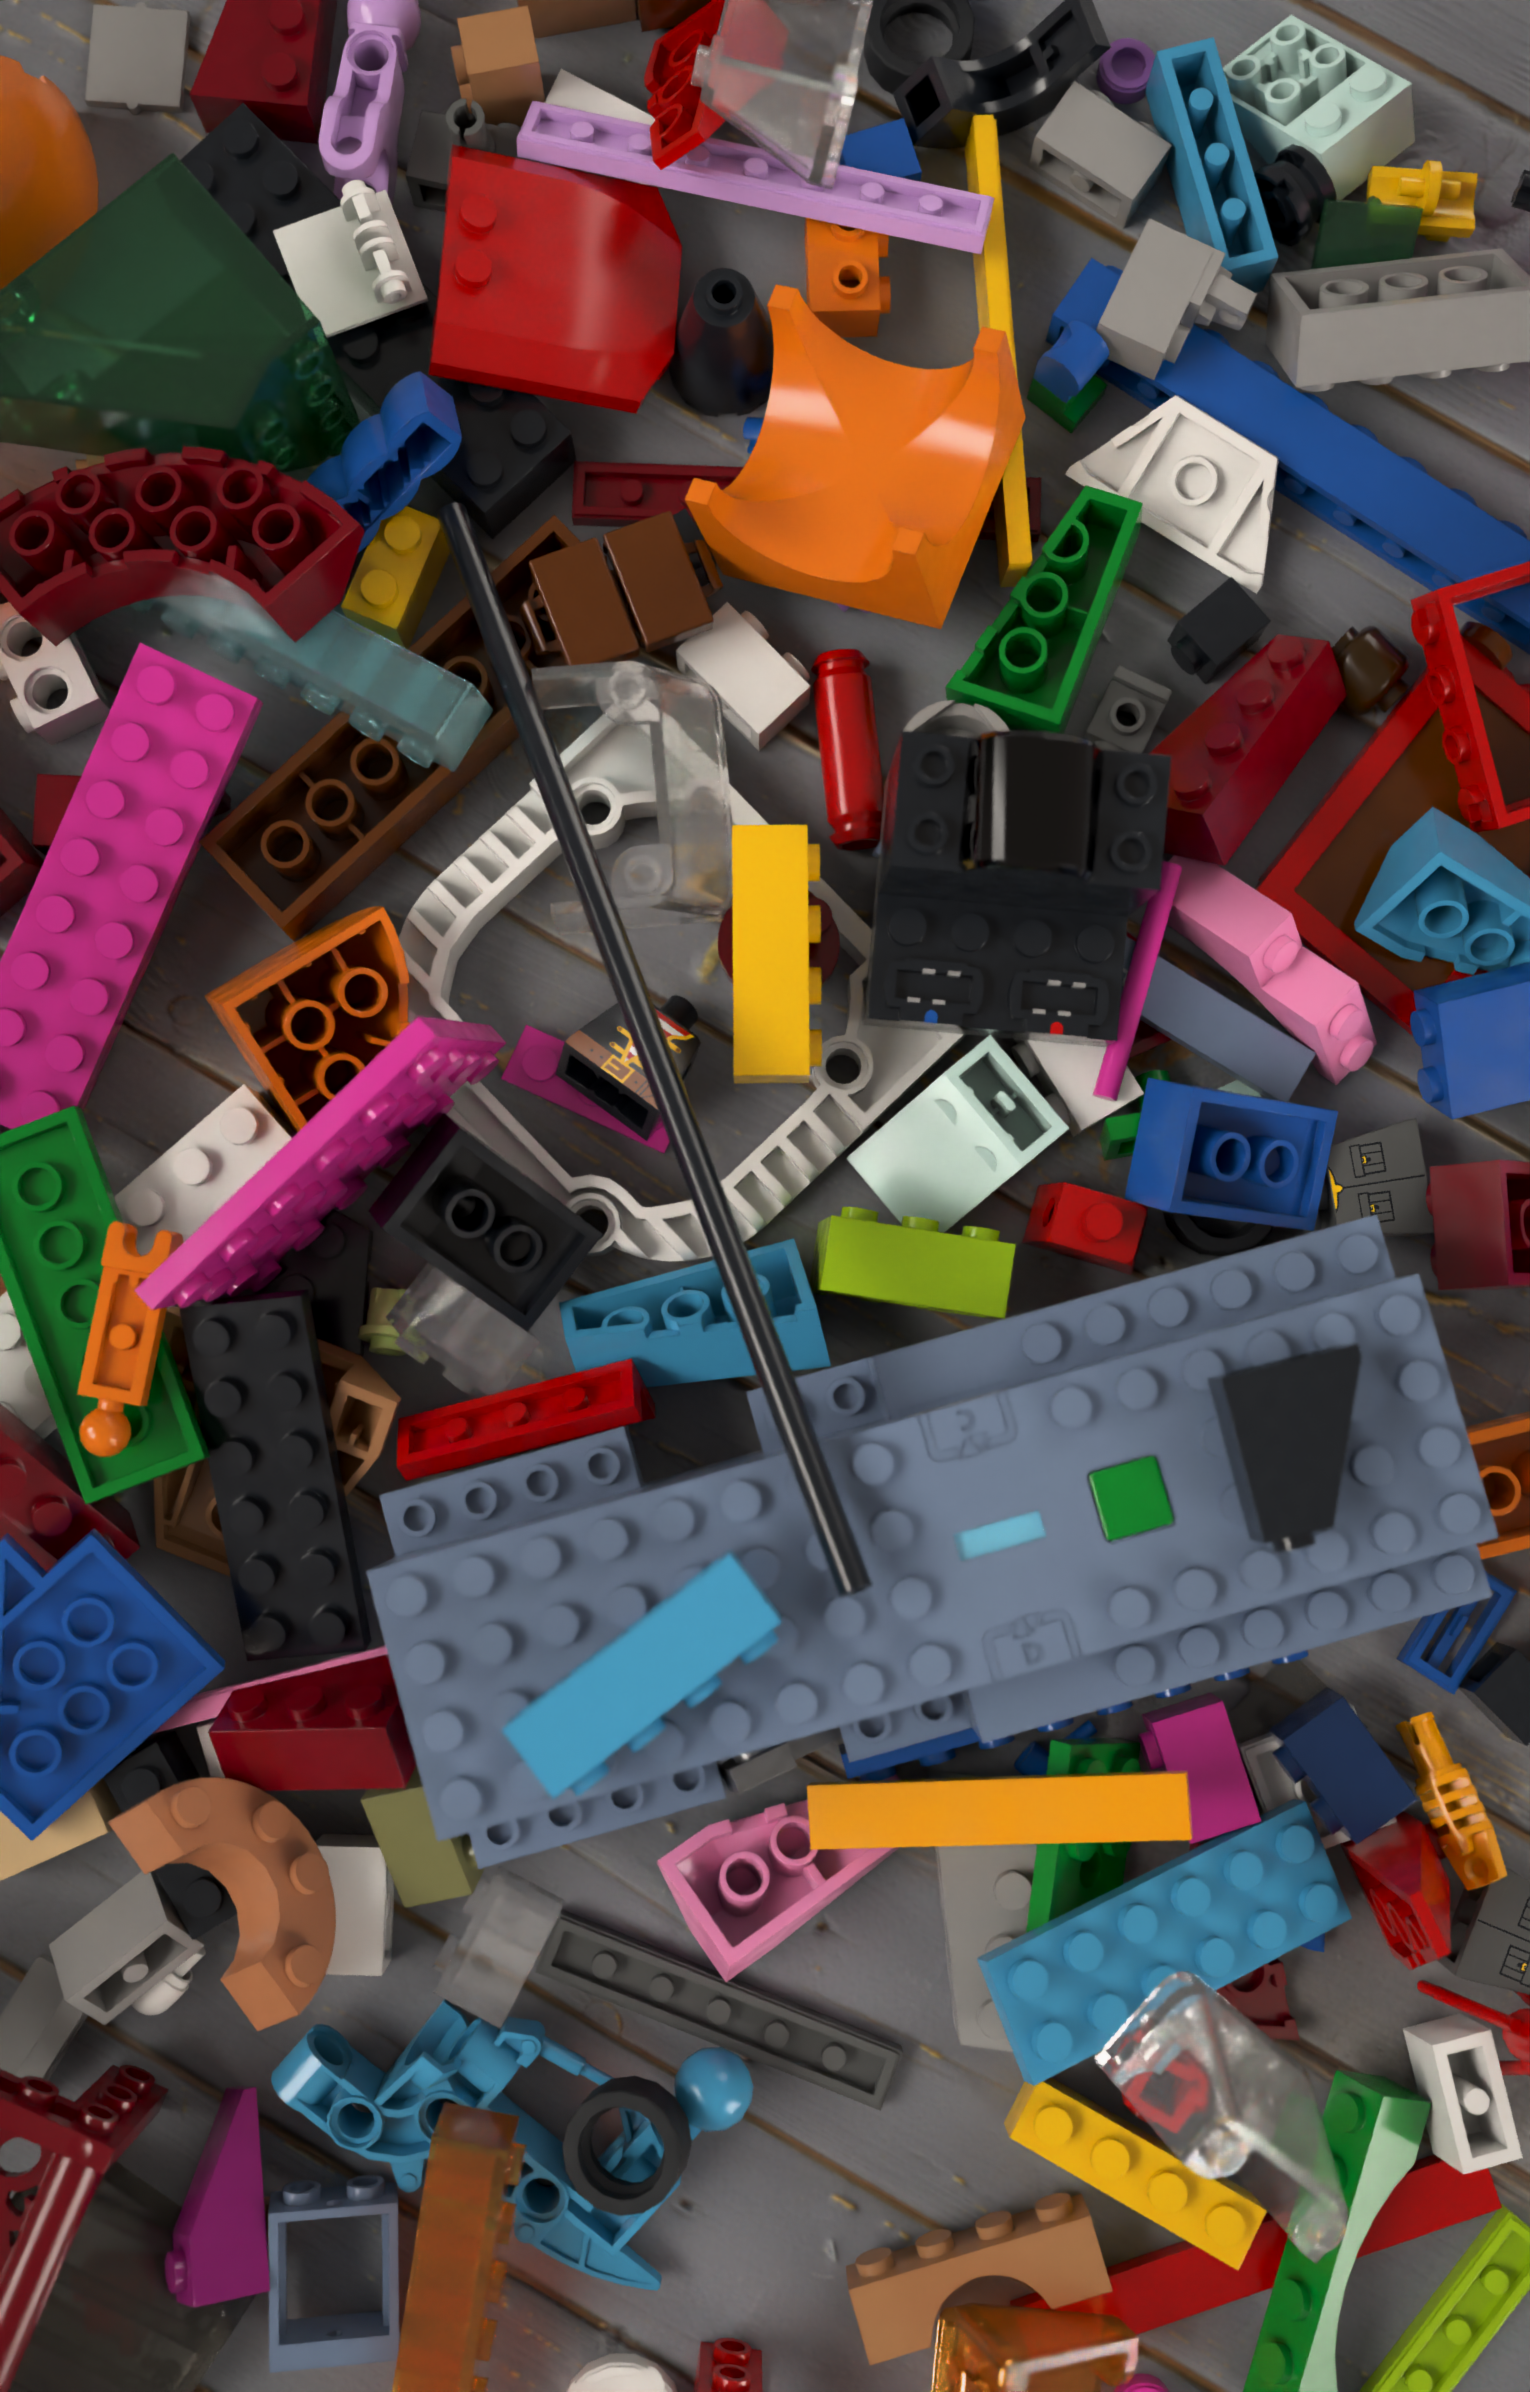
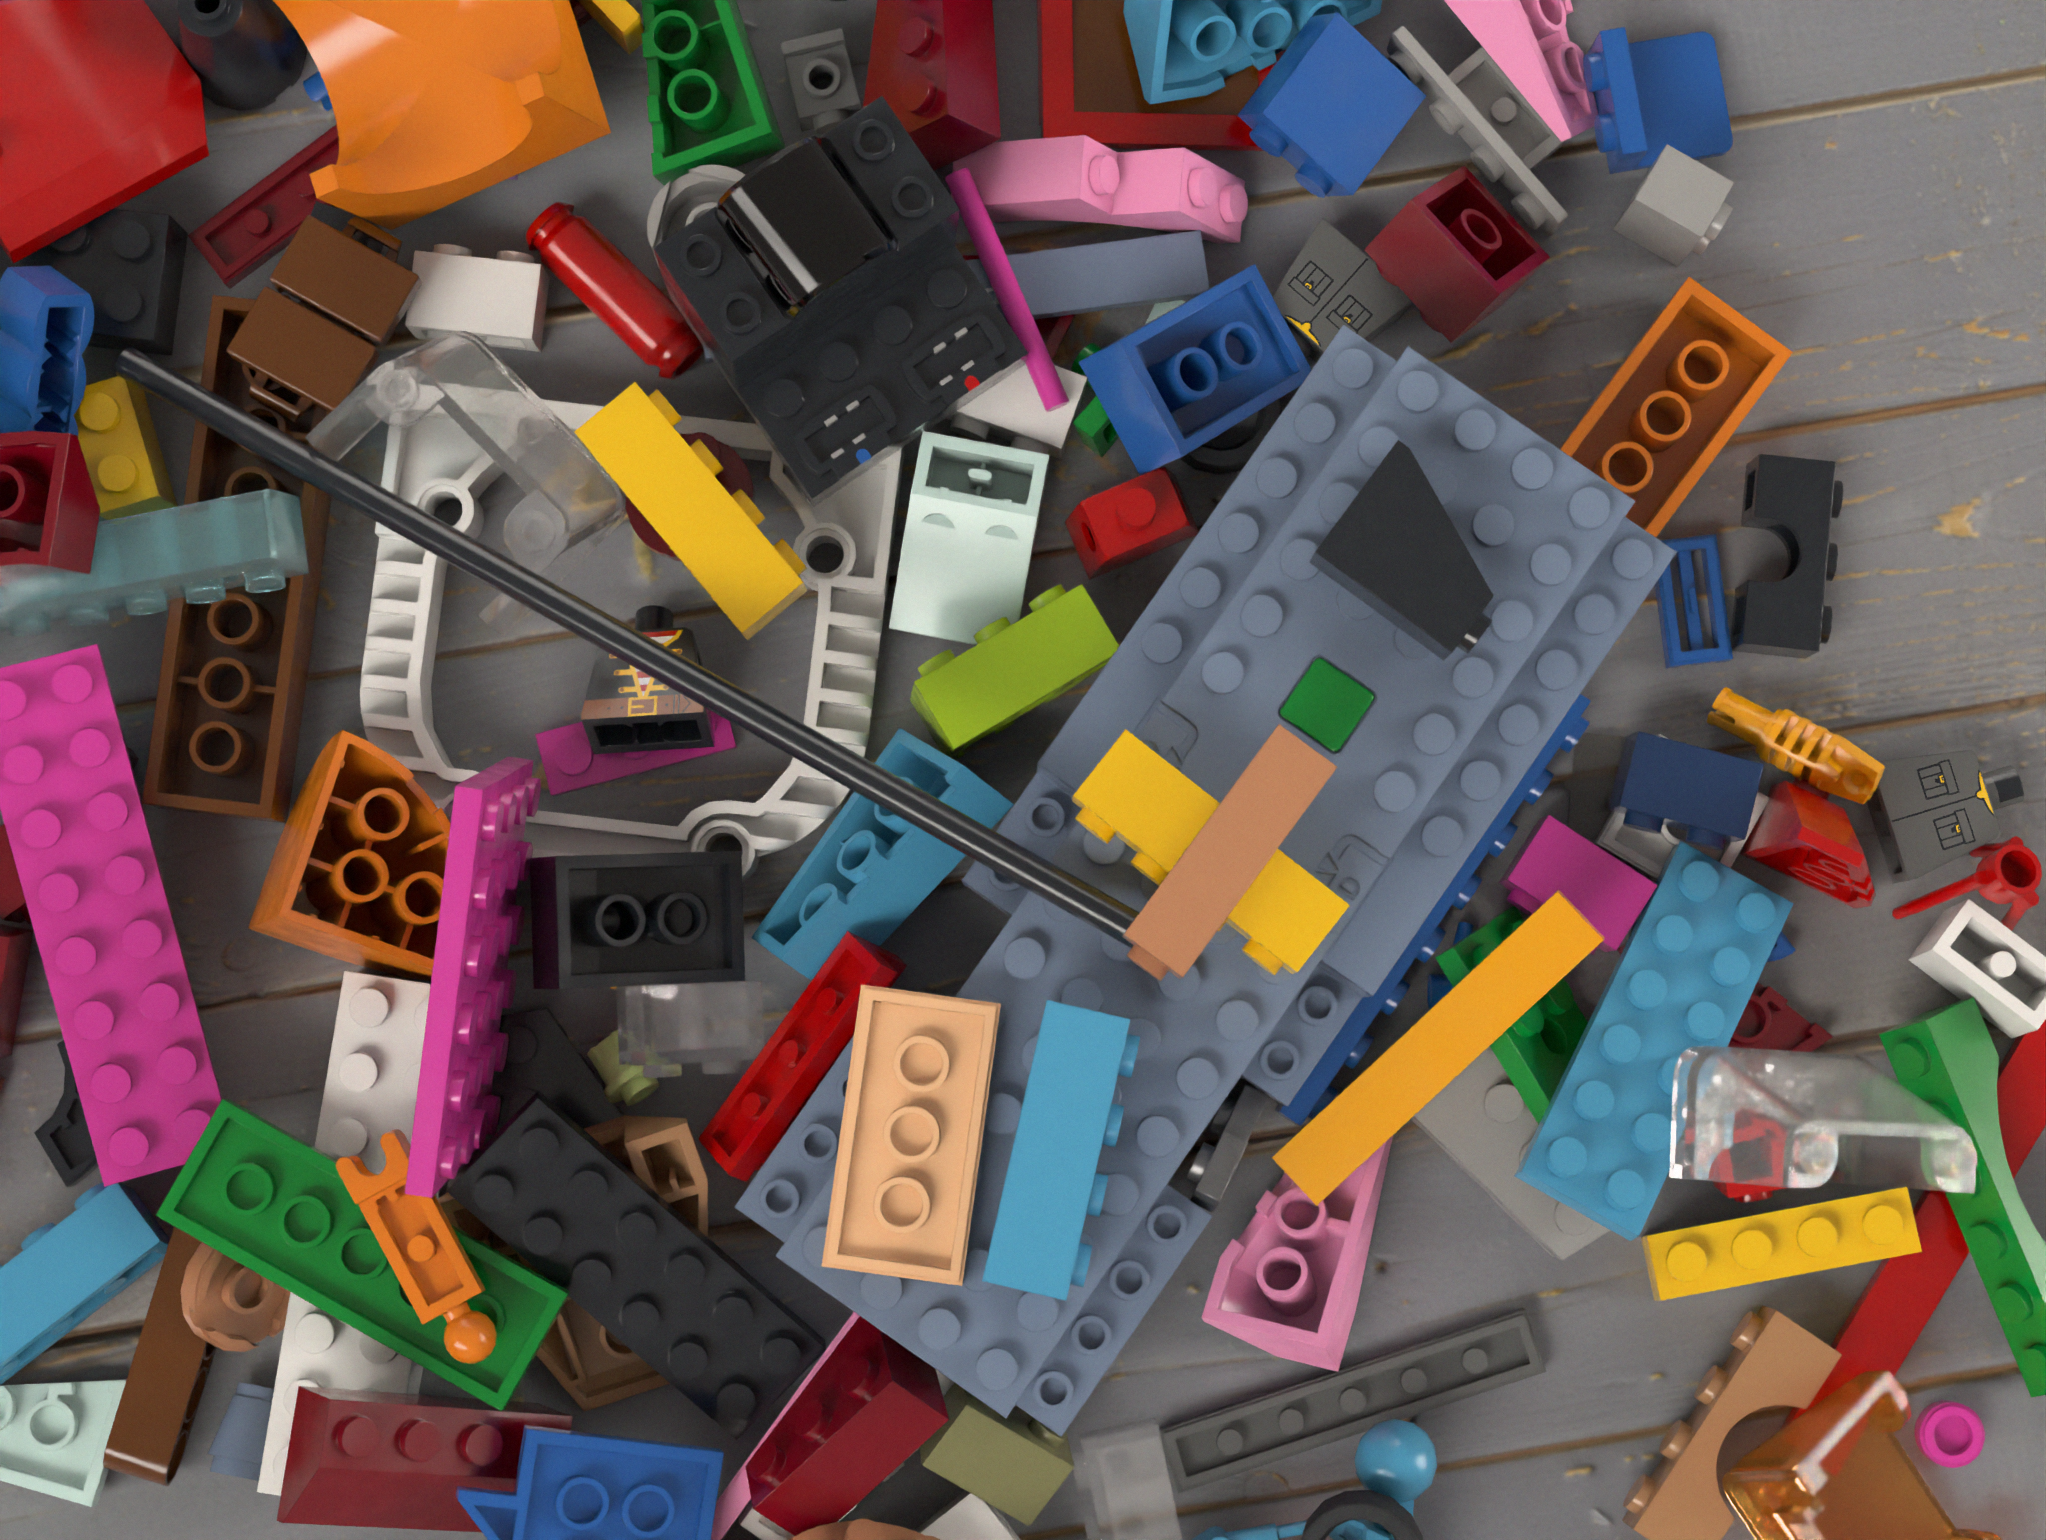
camera: 35 degrees left, 0 degrees up
none -> light nougat tile [822,984,1001,1286]
none -> yellow brick [1072,729,1350,976]
none -> nougat brick [1122,724,1337,981]

